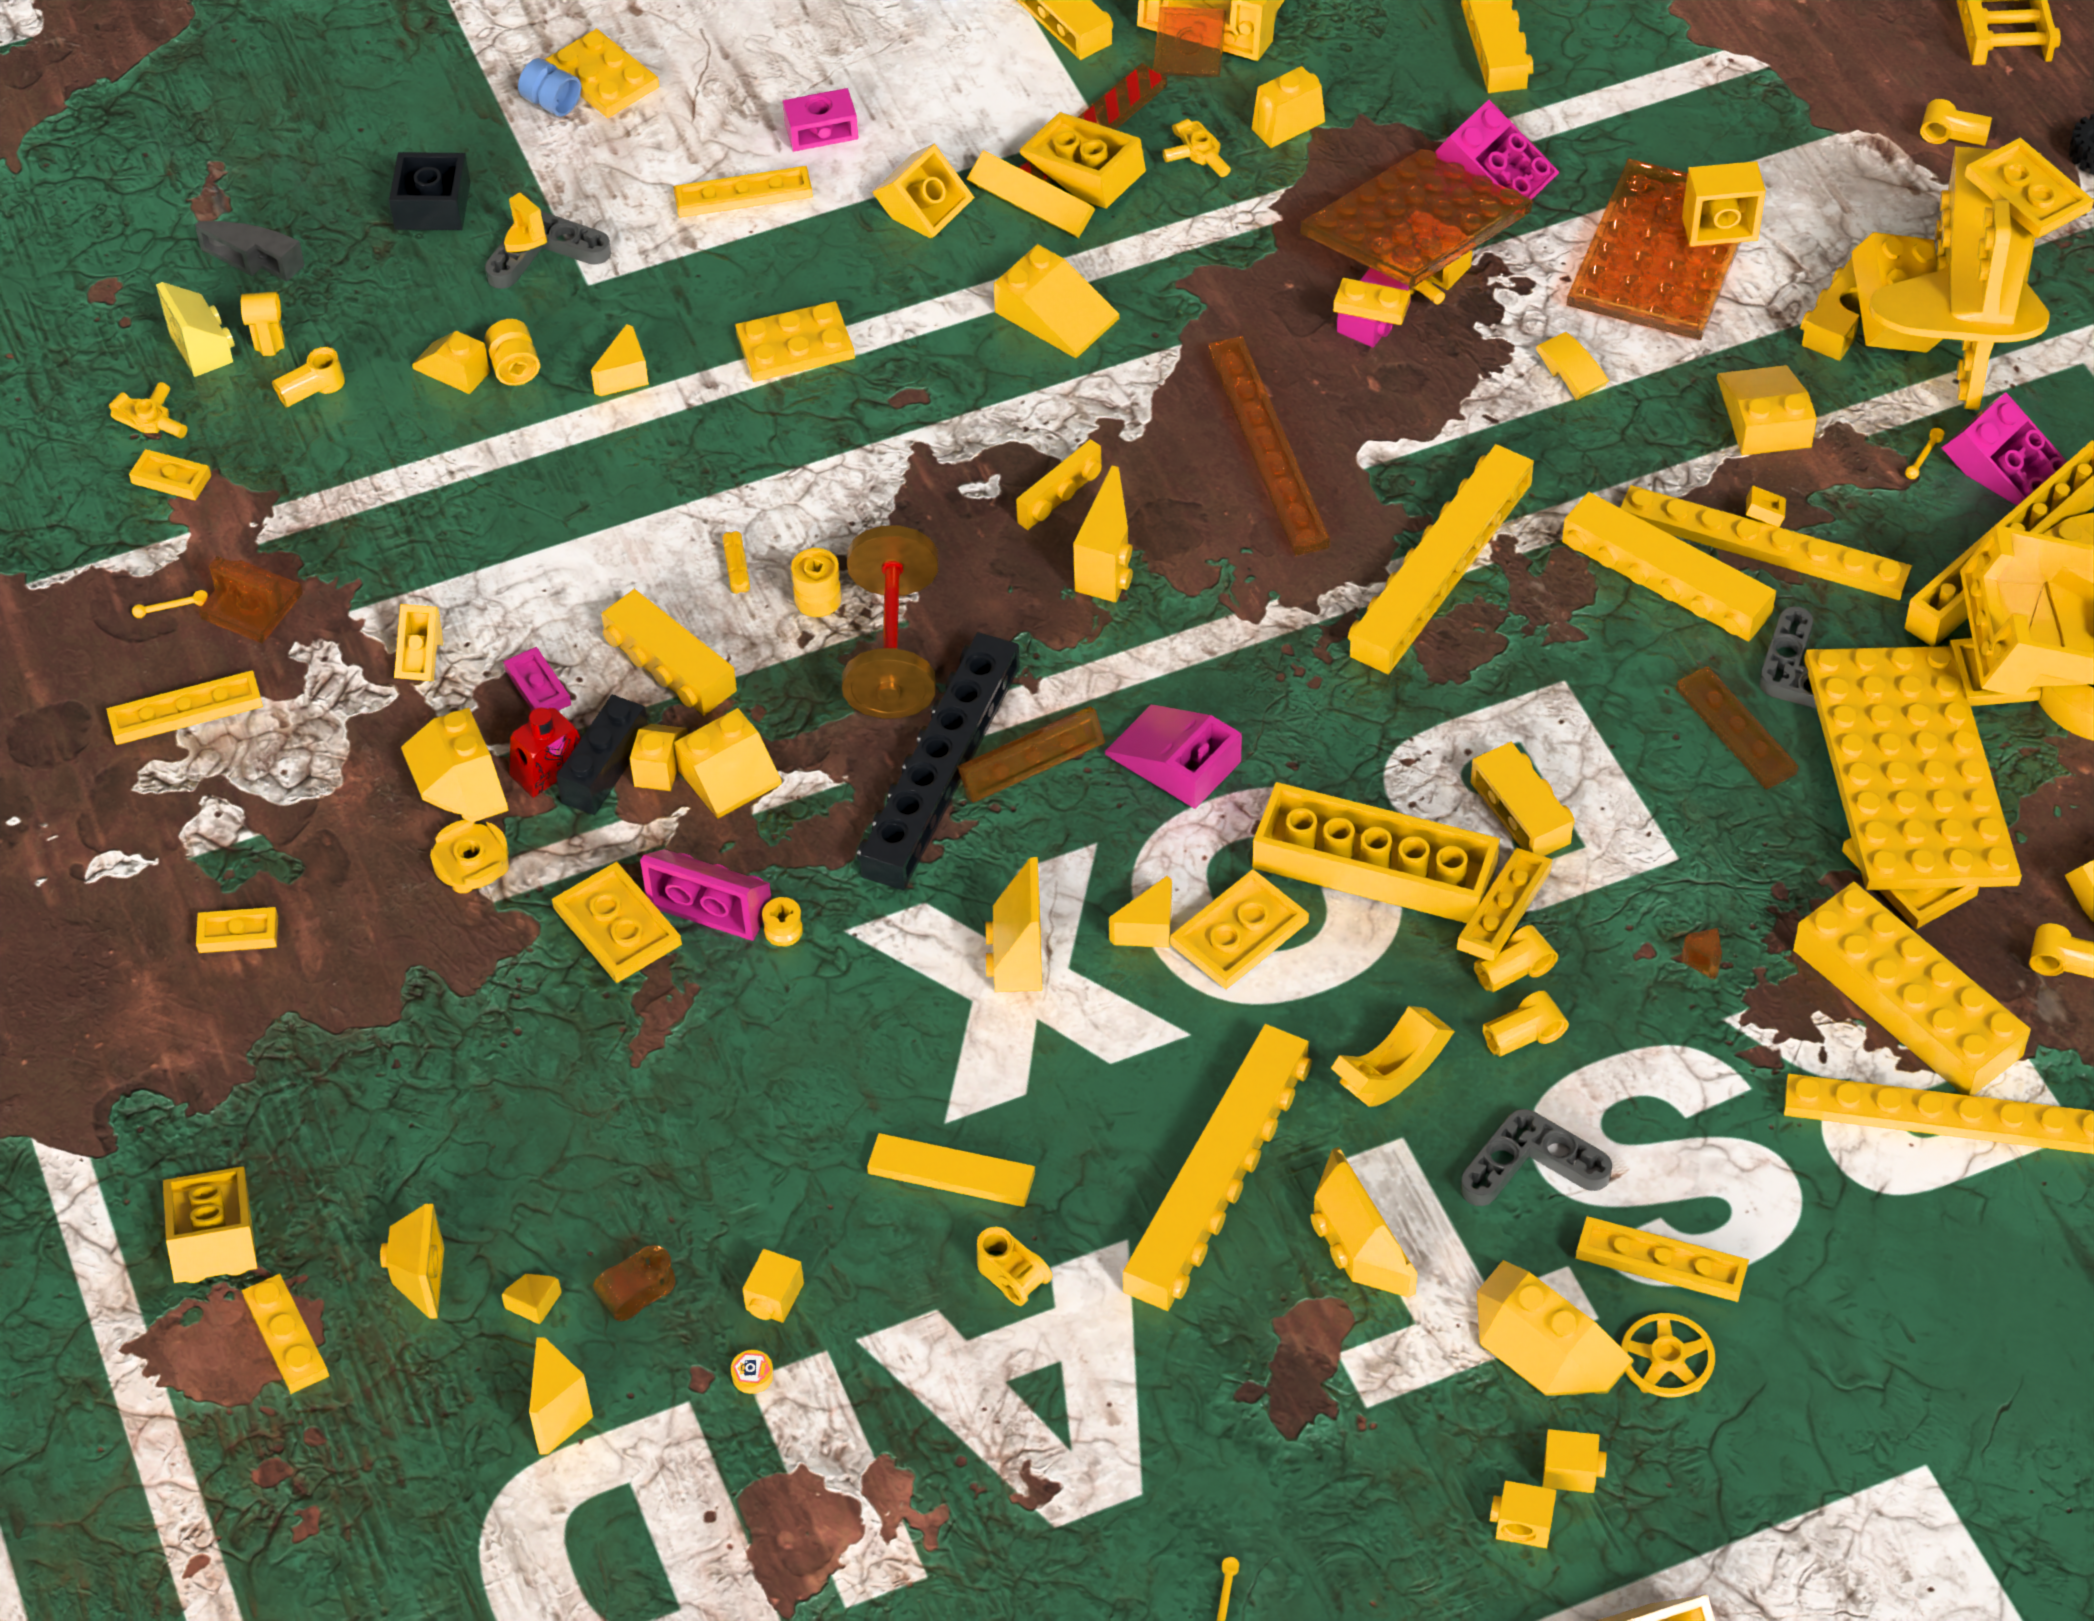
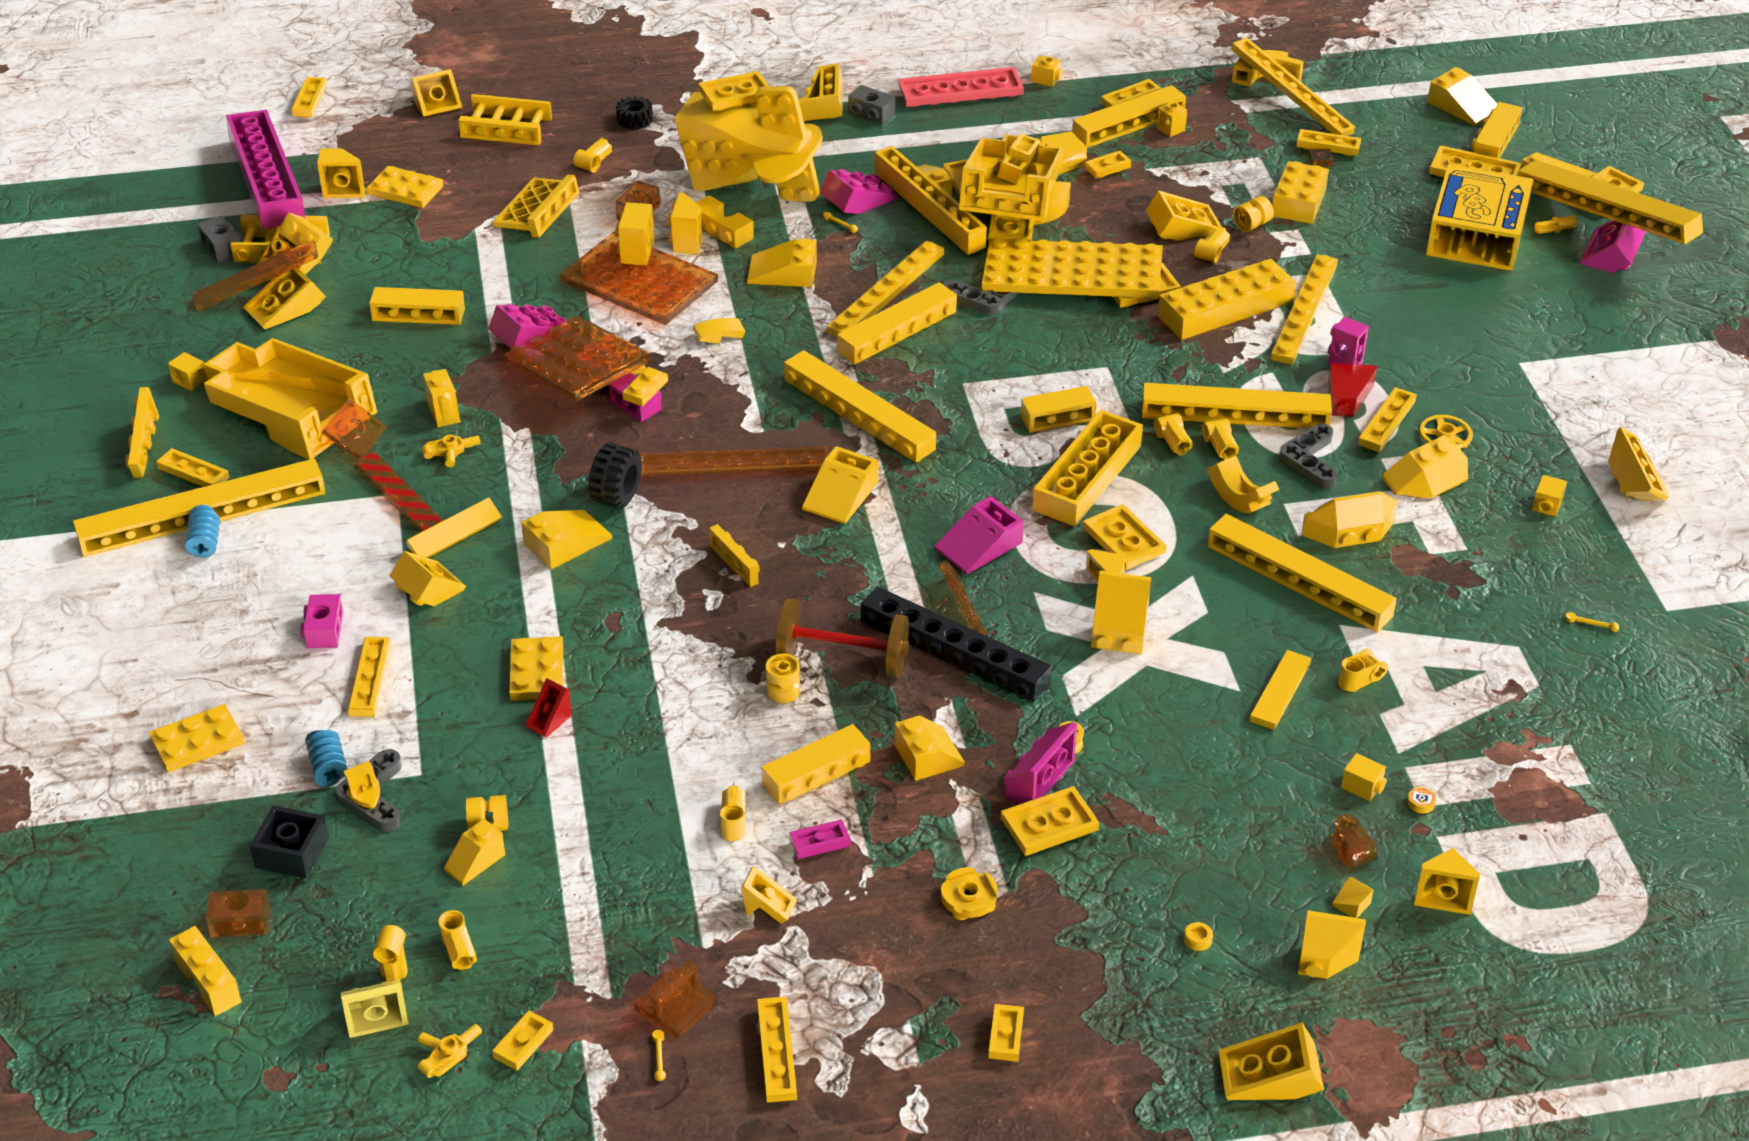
camera: 80 degrees left, 10 degrees down
flat silver slope [195,221,305,282] -> none
yellow plate [242,1274,329,1394] -> none
yellow wedge [401,707,509,822] -> none
red torso [510,707,581,798] -> none
medium blue wheel [518,58,582,117] -> none
black brick [556,694,648,816] -> none
yellow slope [591,324,649,396] -> none
yellow slope [630,724,688,791] -> none
yellow axle [722,531,750,594] -> none
yellow slope [1020,112,1146,209] -> none
yellow slope [1073,465,1133,603] -> none
yellow plate [1457,848,1553,962] -> none
yellow brick [1542,1429,1607,1493] -> none
clear orange tile [1676,666,1798,790] -> none
clear orange slope [1681,928,1722,980] -> none
yellow plate [1745,485,1786,527] -> none
yellow brick [1851,232,1943,353] -> none
none -> yellow arch [169,926,241,1016]
none -> clear orange brick [206,889,271,937]
none -> dark azure piece [305,730,348,787]
none -> yellow fence [492,175,579,238]
none -> red slope [525,678,572,737]
none -> black tyre [588,443,642,508]
none -> clear orange brick [616,180,661,220]
none -> yellow slope [668,192,702,254]
none -> yellow piece [720,786,746,841]
none -> yellow slope [802,446,878,524]
none -> yellow brick [1142,383,1332,429]
none -> yellow tile [1183,922,1213,951]
none -> dark pink brick [1327,316,1369,365]
none -> red slope [1328,363,1377,417]

